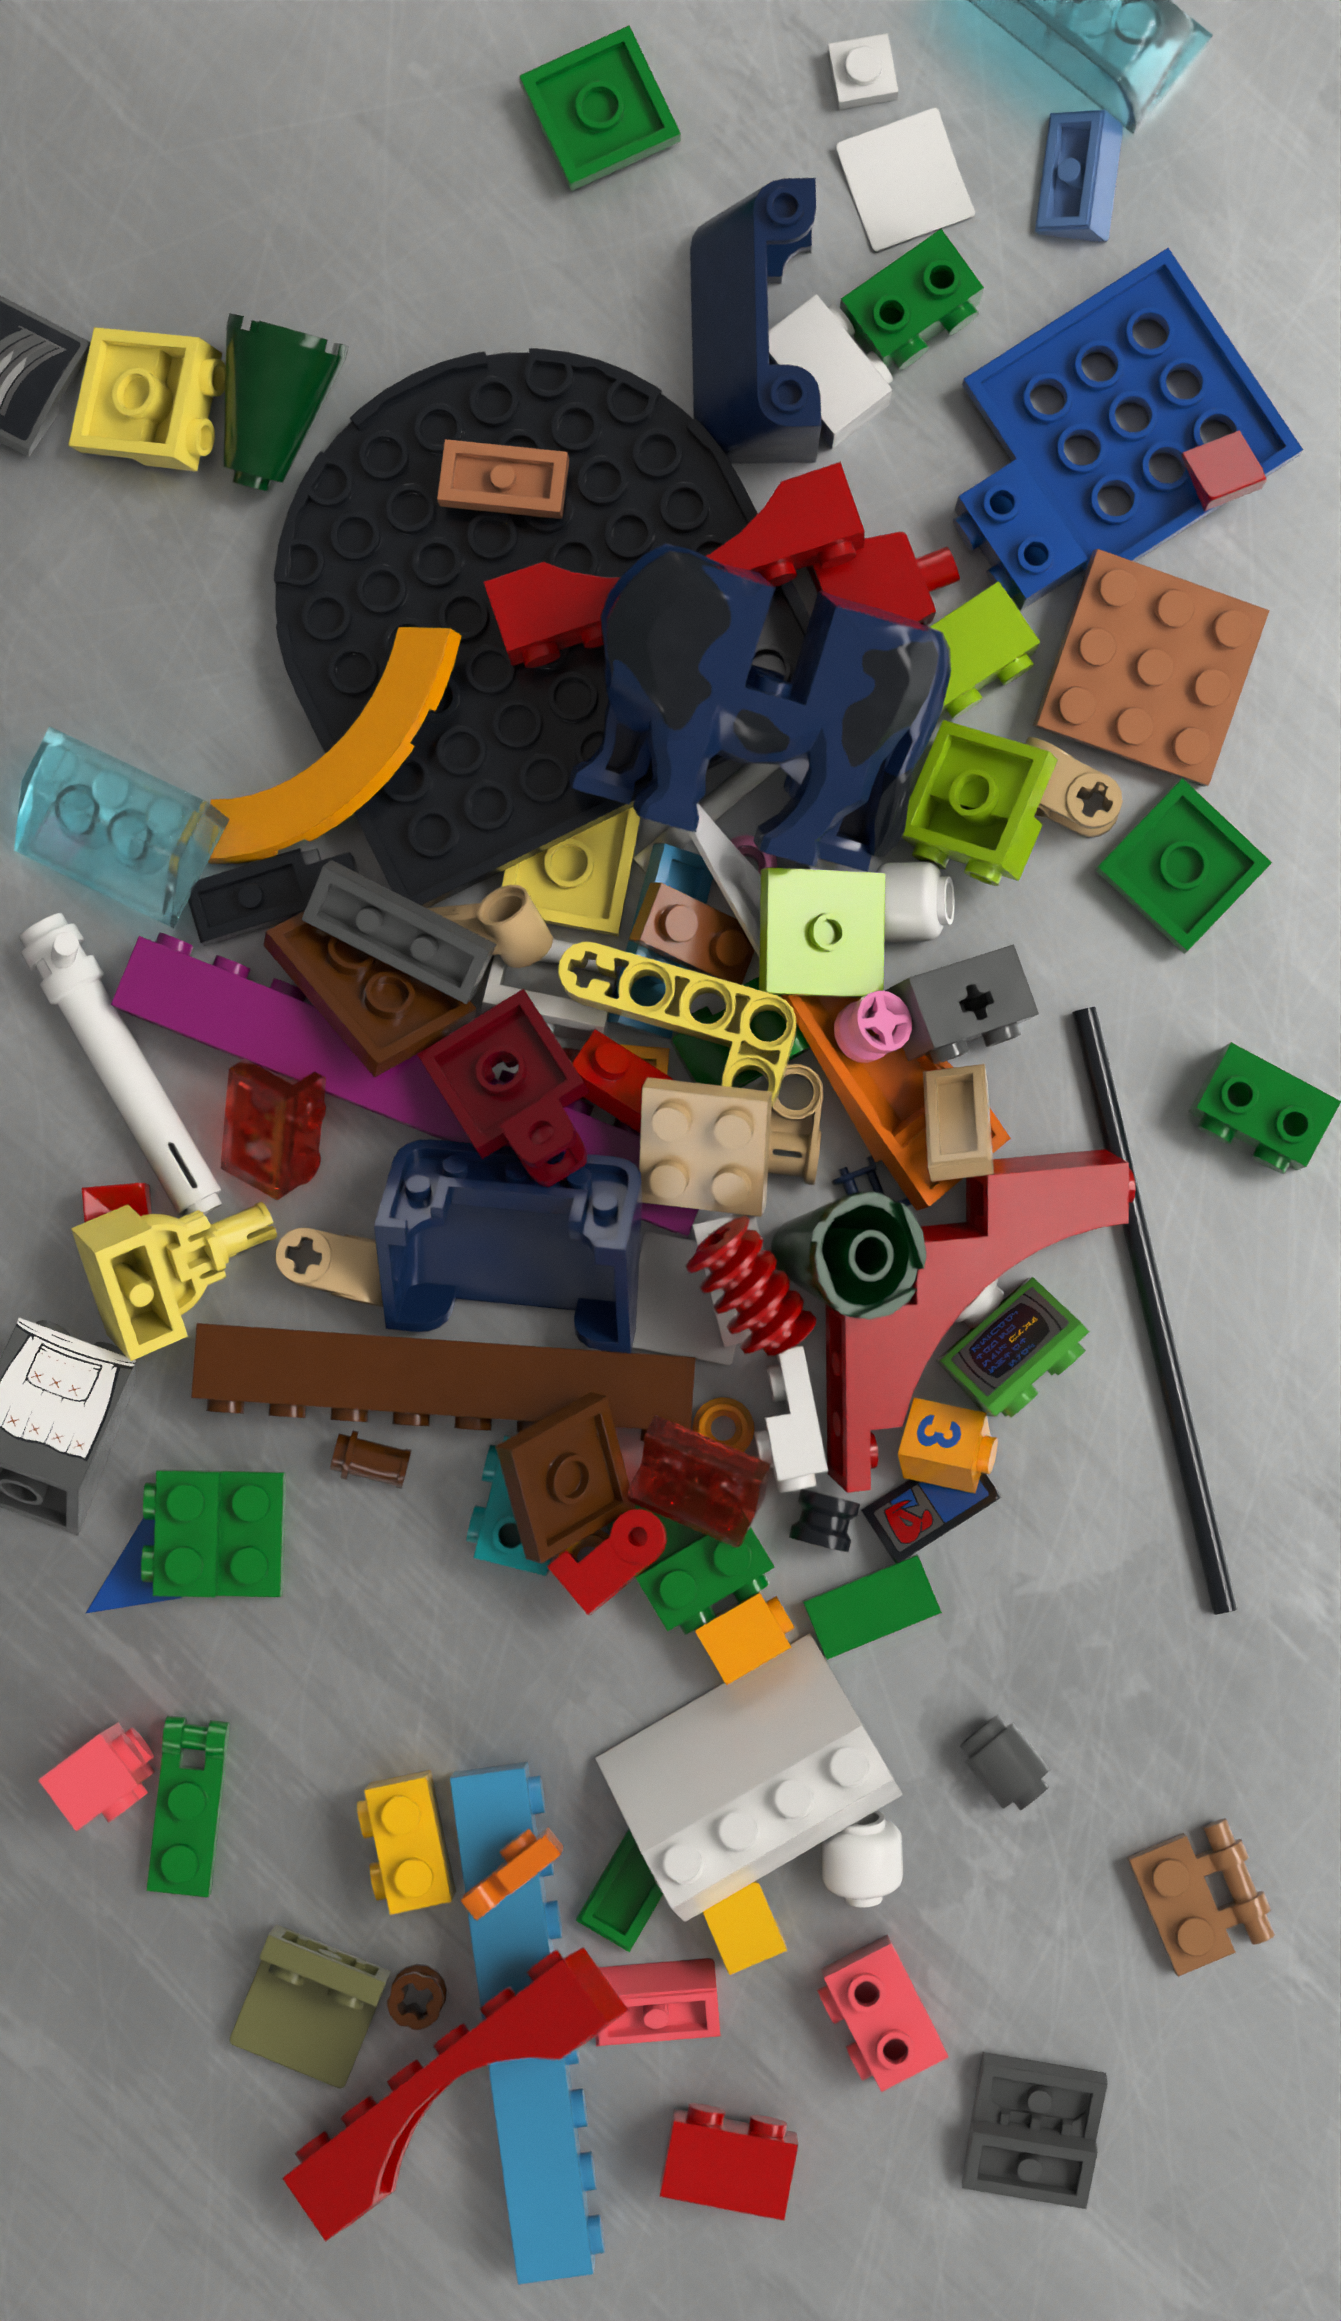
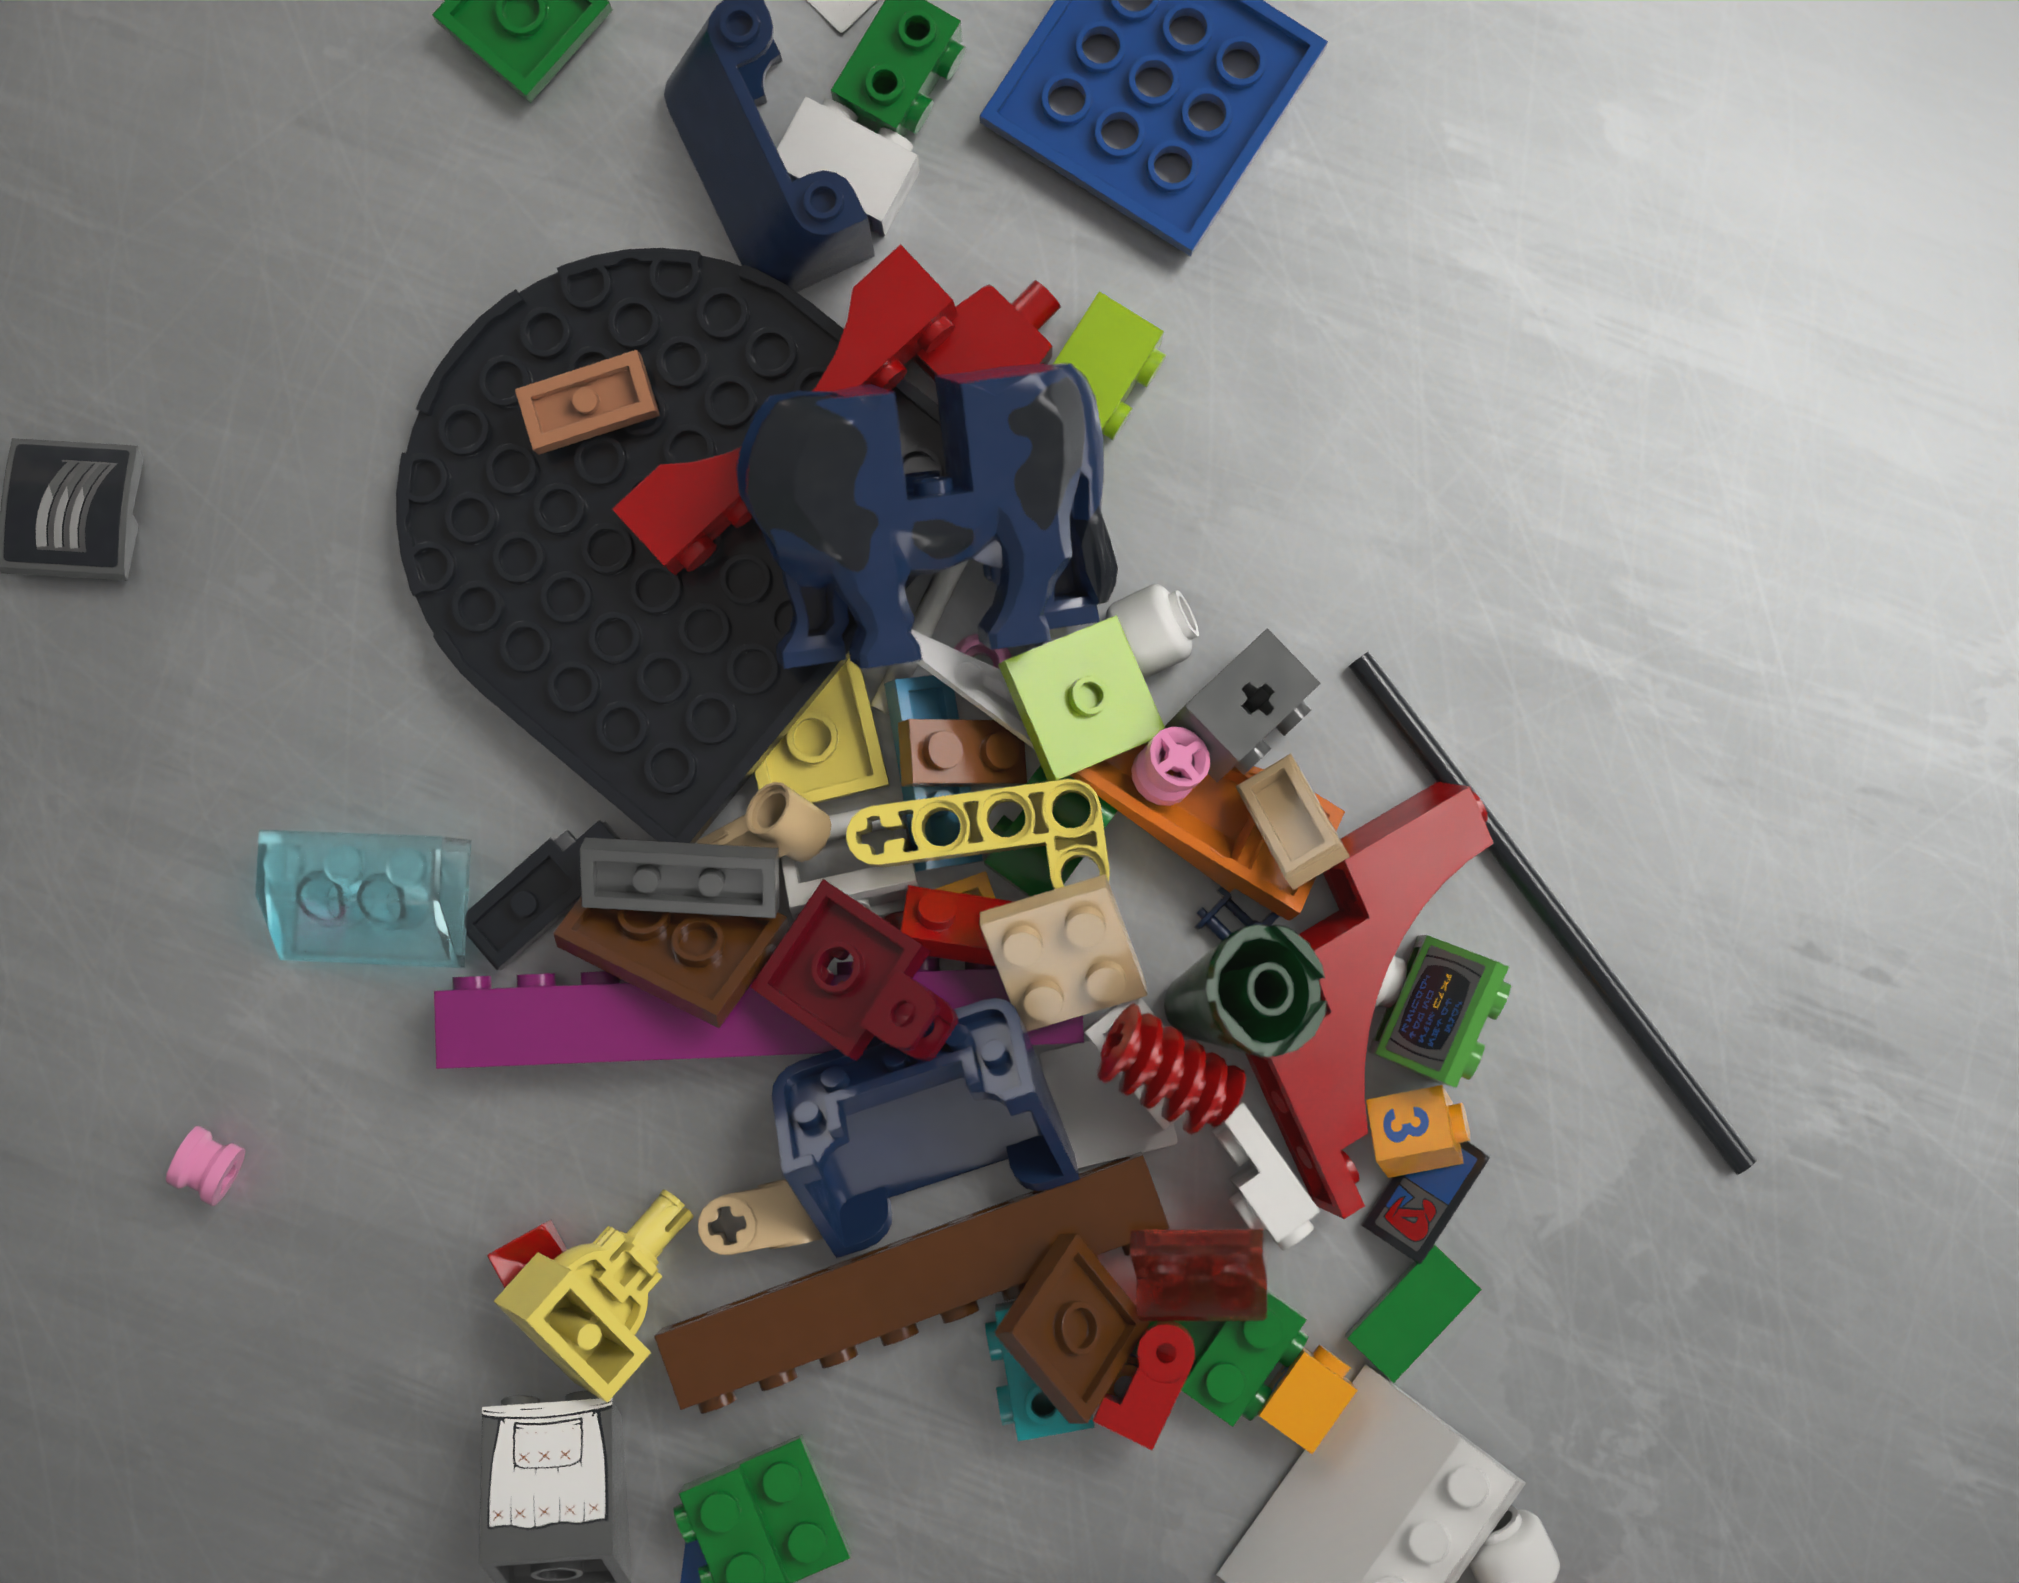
camera: 25 degrees left, 0 degrees up
white cylinder [19,913,222,1215] -> none
light yellow plate [68,327,226,471] -> none
light orange tile [199,627,462,864] -> none
clear red bracket [220,1059,326,1200] -> none
dark green cone [223,313,349,491] -> none
reddish brown pin [330,1430,412,1489] -> none
light orange plate [692,1397,754,1459] -> none
tan piece [767,1064,823,1185] -> none
black wheel [789,1489,860,1552] -> none
lime plate [902,720,1058,886] -> none
blue brick [953,456,1088,611] -> none
dark grey brick [960,1714,1051,1811] -> none
tan piece [1024,737,1123,837] -> none
nougat plate [1033,549,1270,786] -> none
green plate [1095,778,1272,954] -> none
medium nougat plate [1127,1818,1275,1977] -> none
slope [1181,430,1267,511] -> none
green brick [1188,1042,1341,1174] -> none

